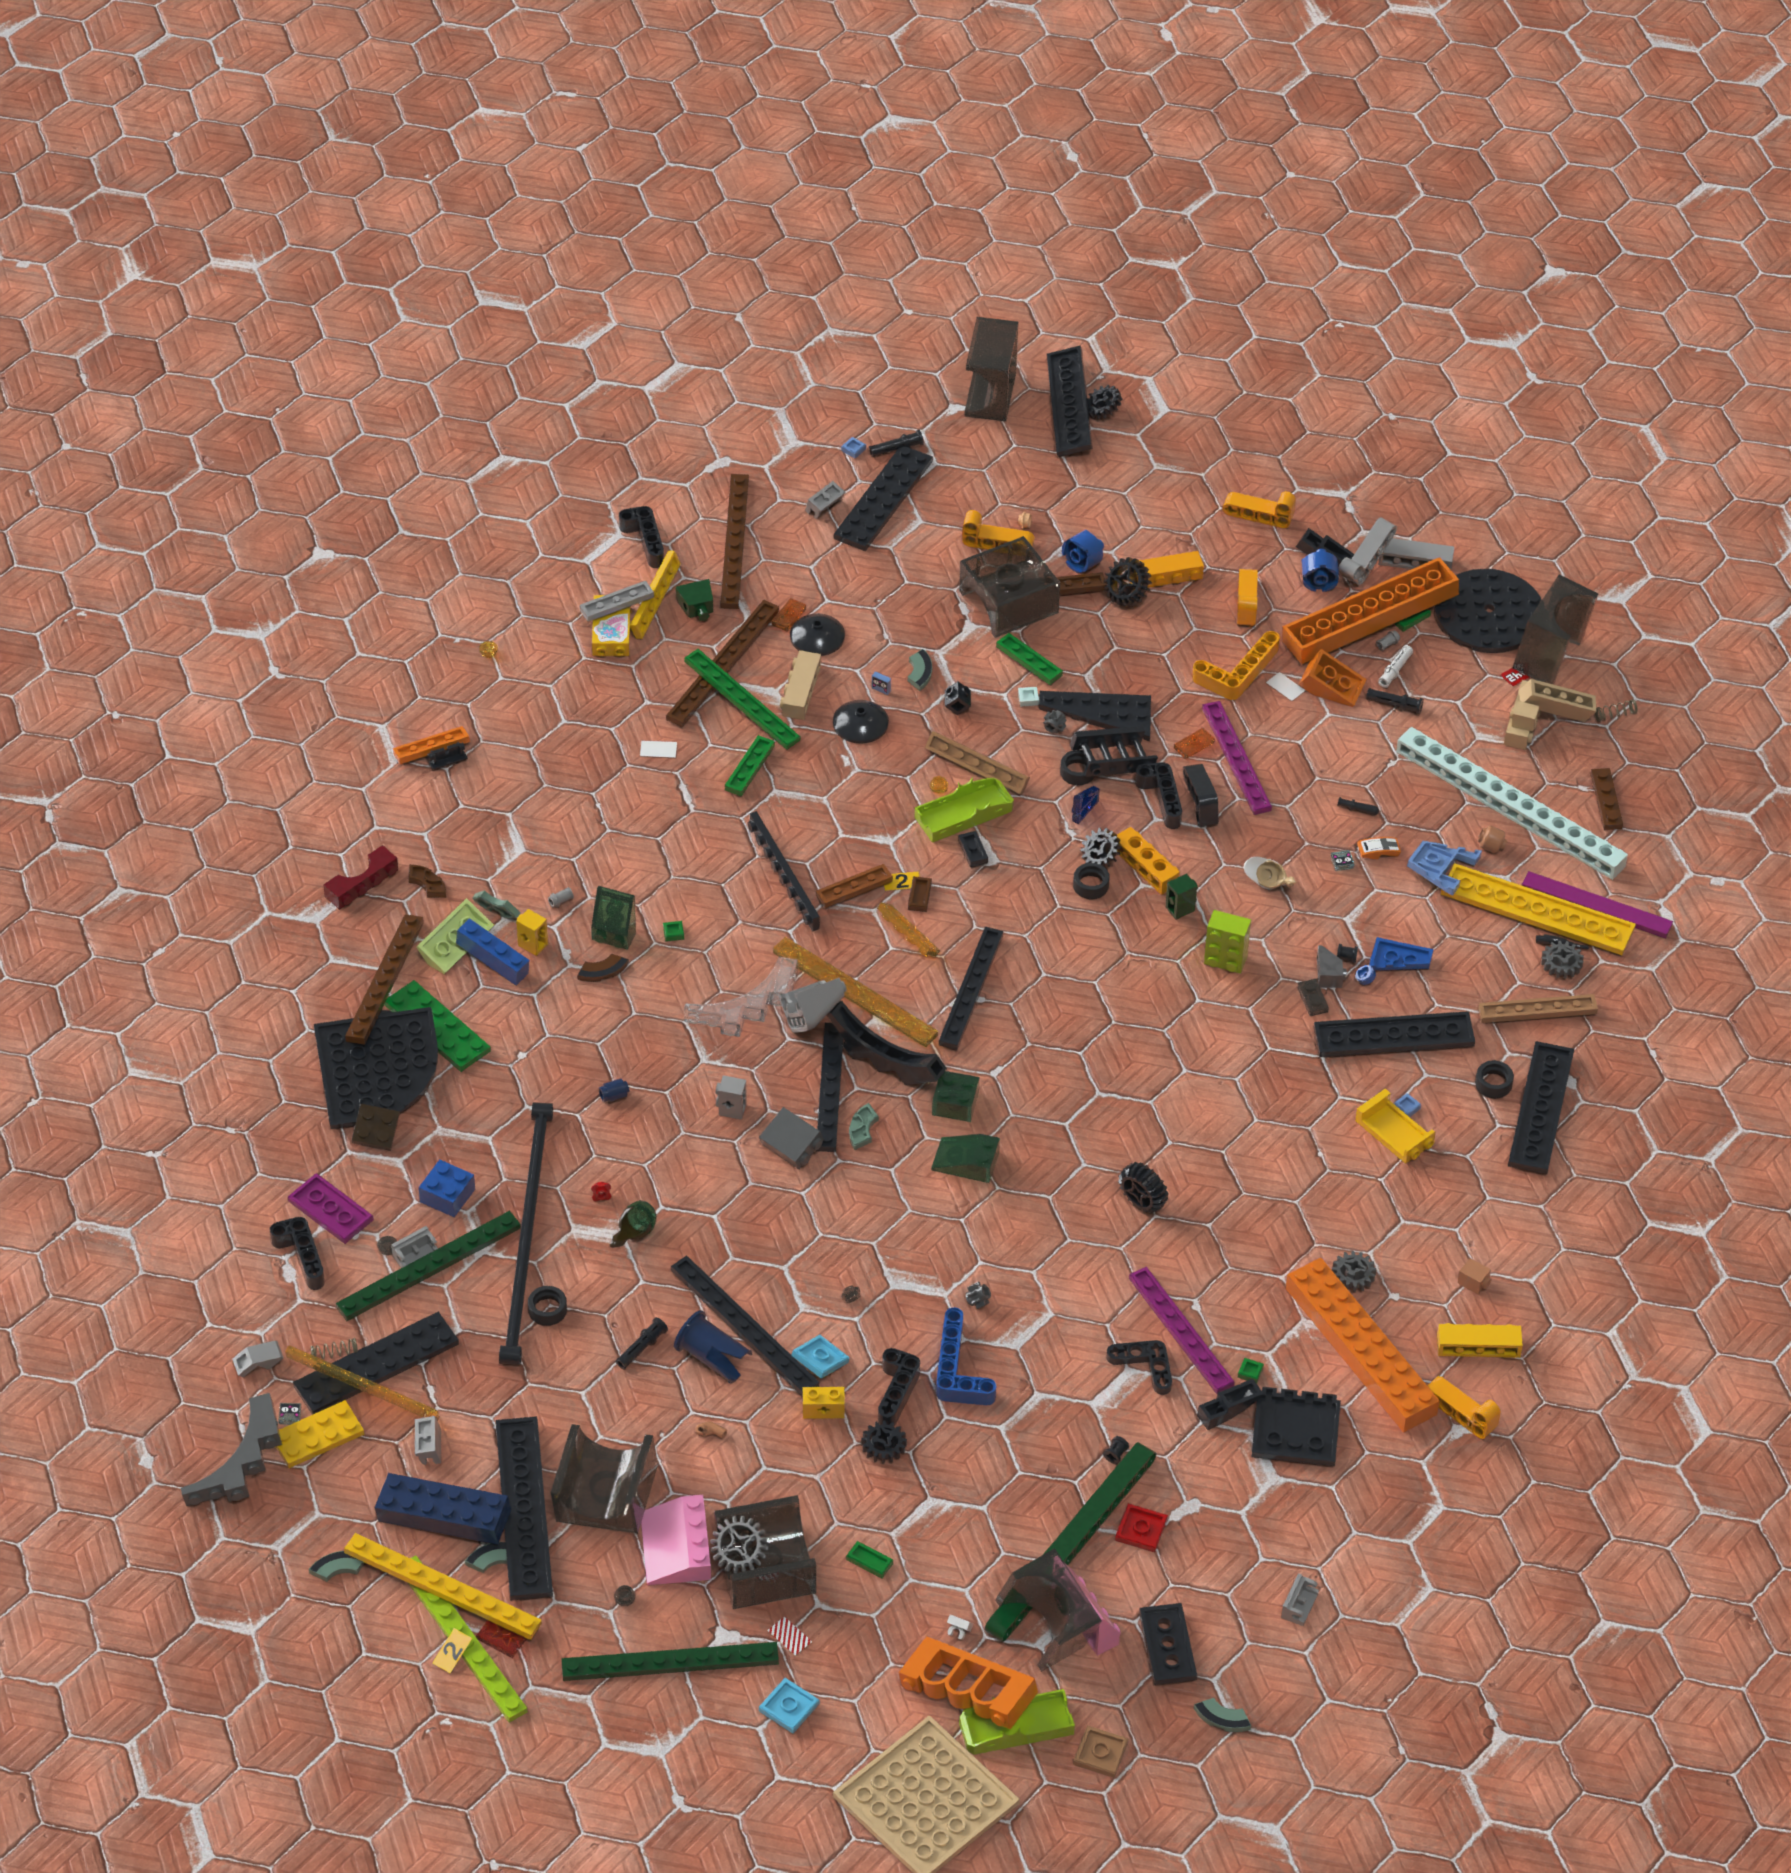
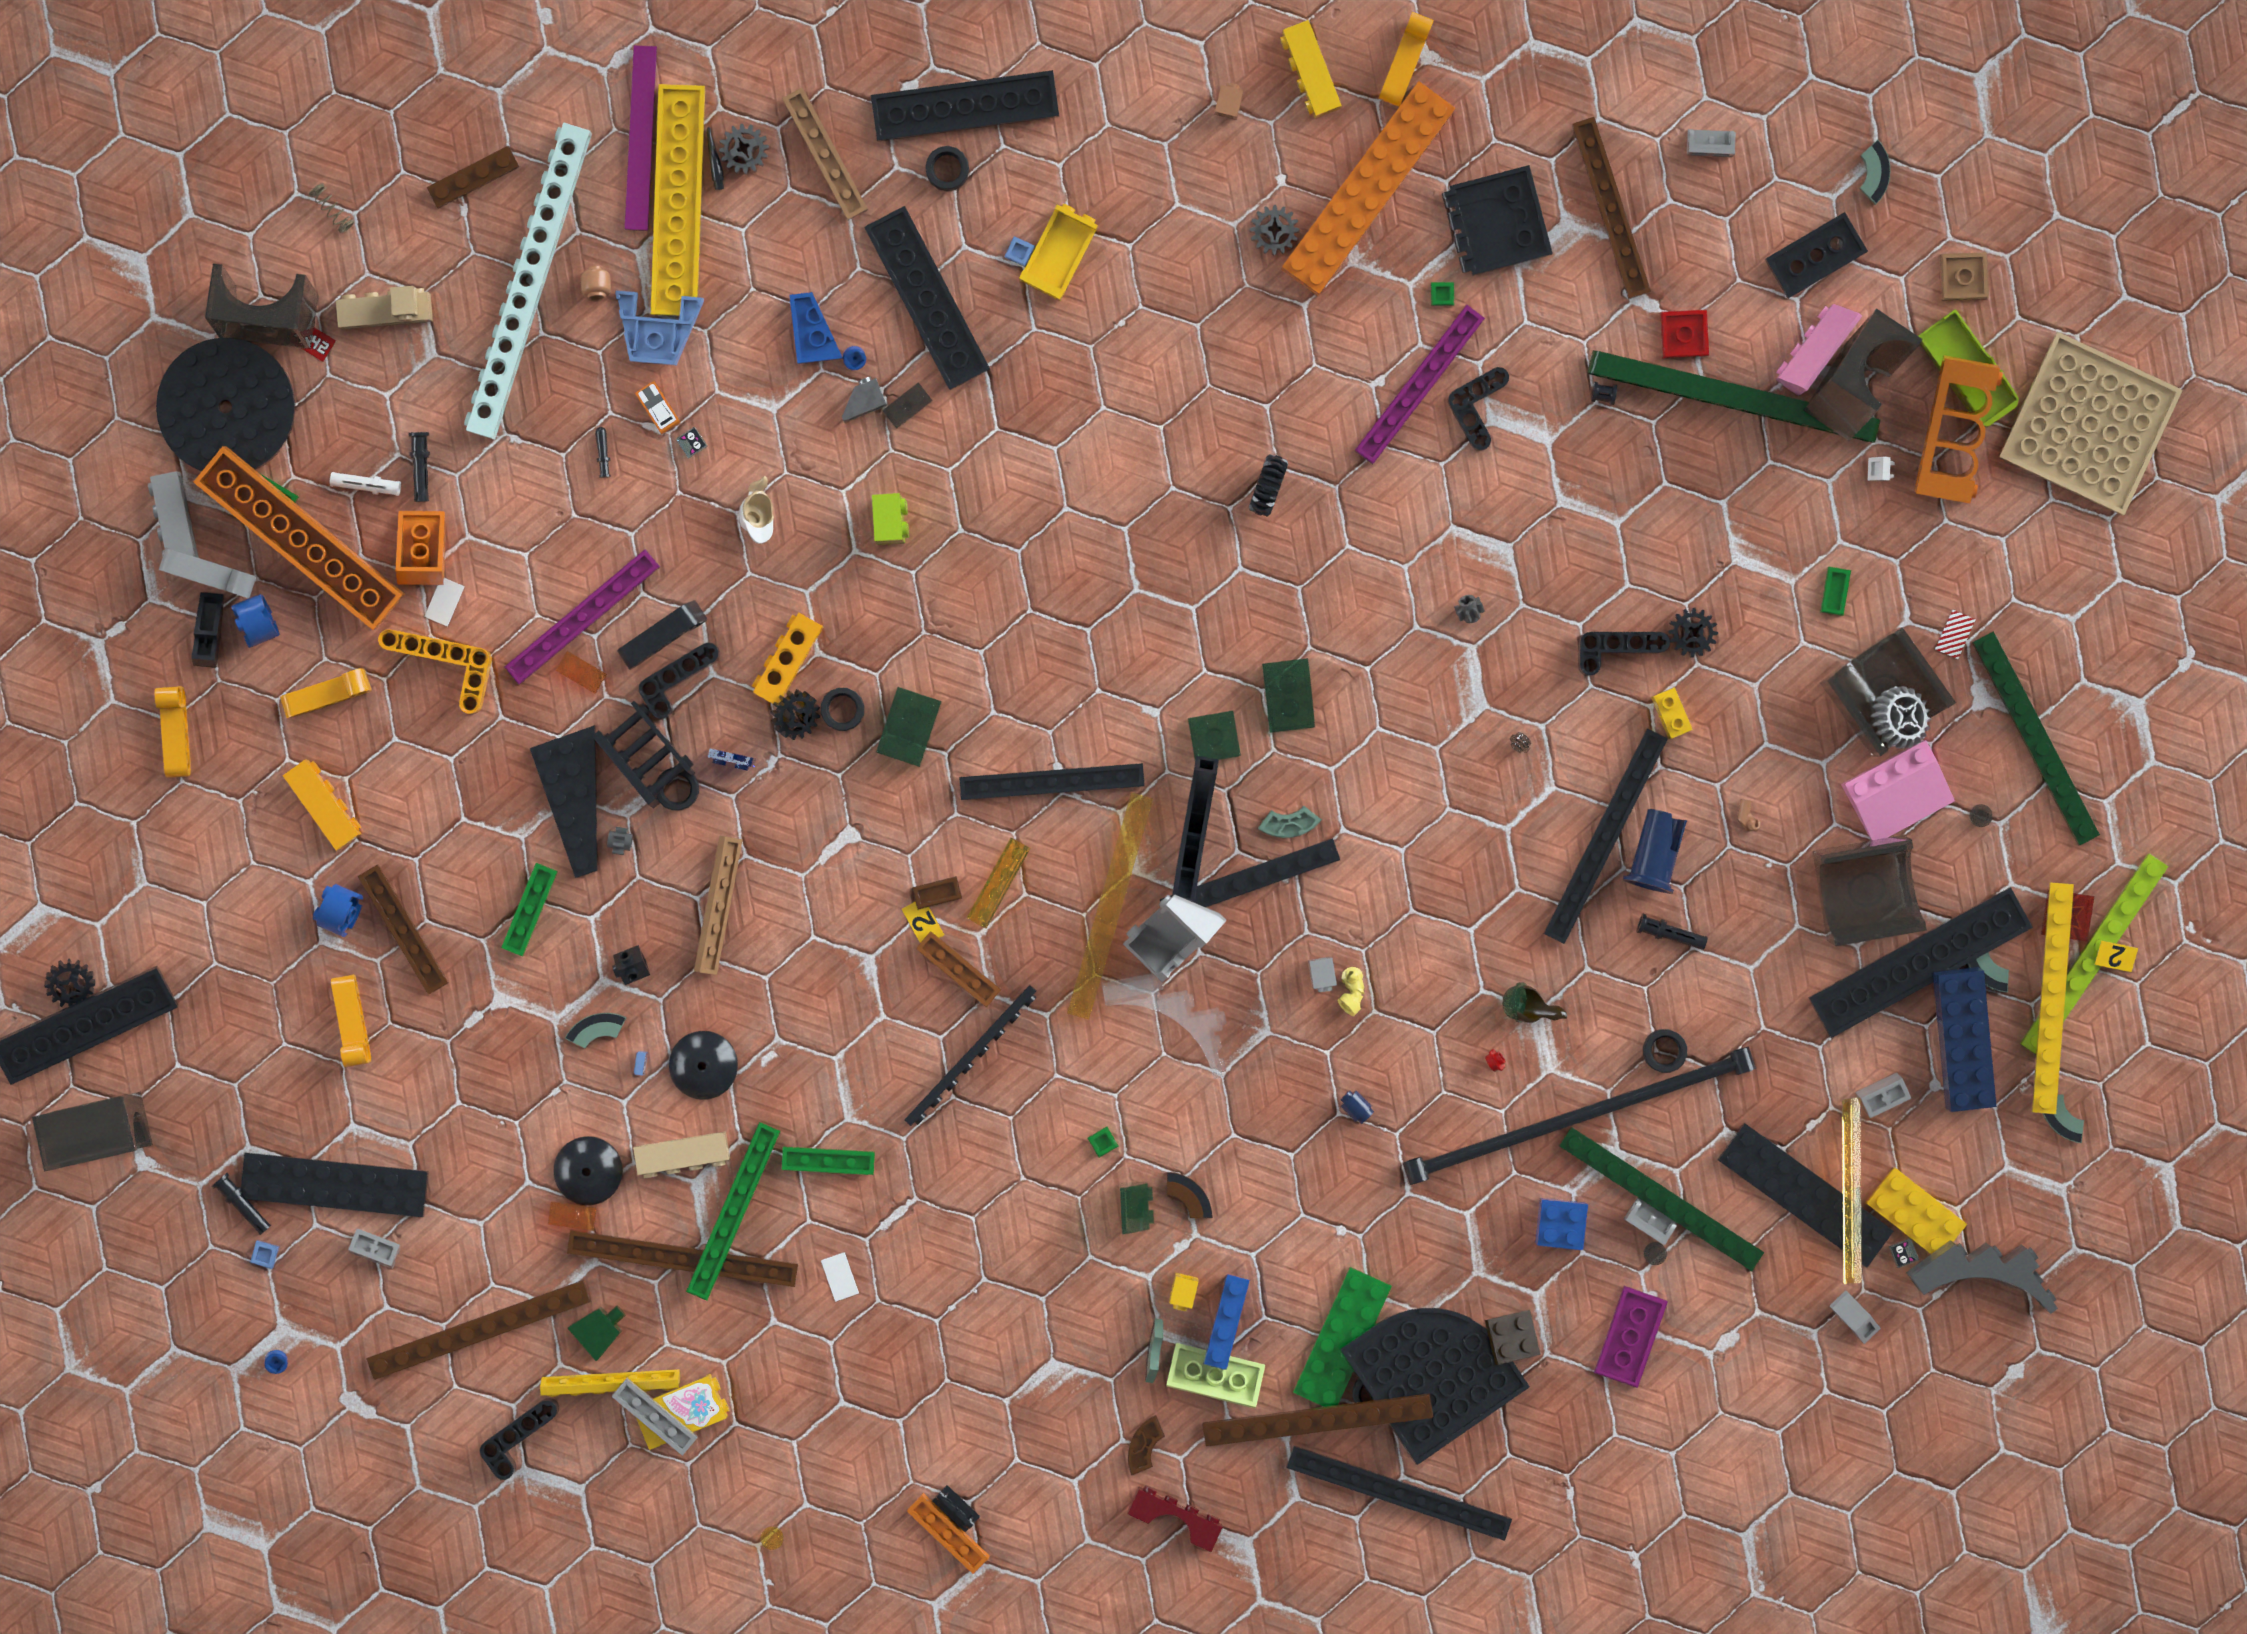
camera: 115 degrees left, 40 degrees up
black beam [270,1217,325,1290] -> none
dark tan piece [310,1338,358,1362] -> none
light grey pin [548,887,574,908] -> none
dark grey brick [759,1107,824,1170] -> none
medium azure plate [759,1678,820,1733] -> none
medium azure plate [791,1335,850,1379] -> none
lime piece [914,778,1014,843] -> none
clear yellow plate [930,776,949,794] -> none
blue beam [936,1307,997,1405] -> none
black plate [958,831,988,867] -> none
clear smoke piece [959,536,1060,638] -> none
light nougat plate [1018,512,1032,529] -> none
light aqua tile [1018,687,1039,707] -> none
black gear [1104,557,1152,607] -> none
dark green brick [1165,874,1198,920] -> none
black slope [1197,1379,1264,1430] -> none
black bush [1337,943,1358,964] -> none
light grey pin [1376,630,1400,651] -> none
tan brick [1520,679,1596,722] -> none
none -> blue tile [264,1350,288,1374]
none -> clear green brick [876,687,942,767]
none -> black plate [1286,1445,1512,1541]
none -> light yellow arm [1338,967,1364,1016]
none -> reddish brown plate [1572,117,1651,300]

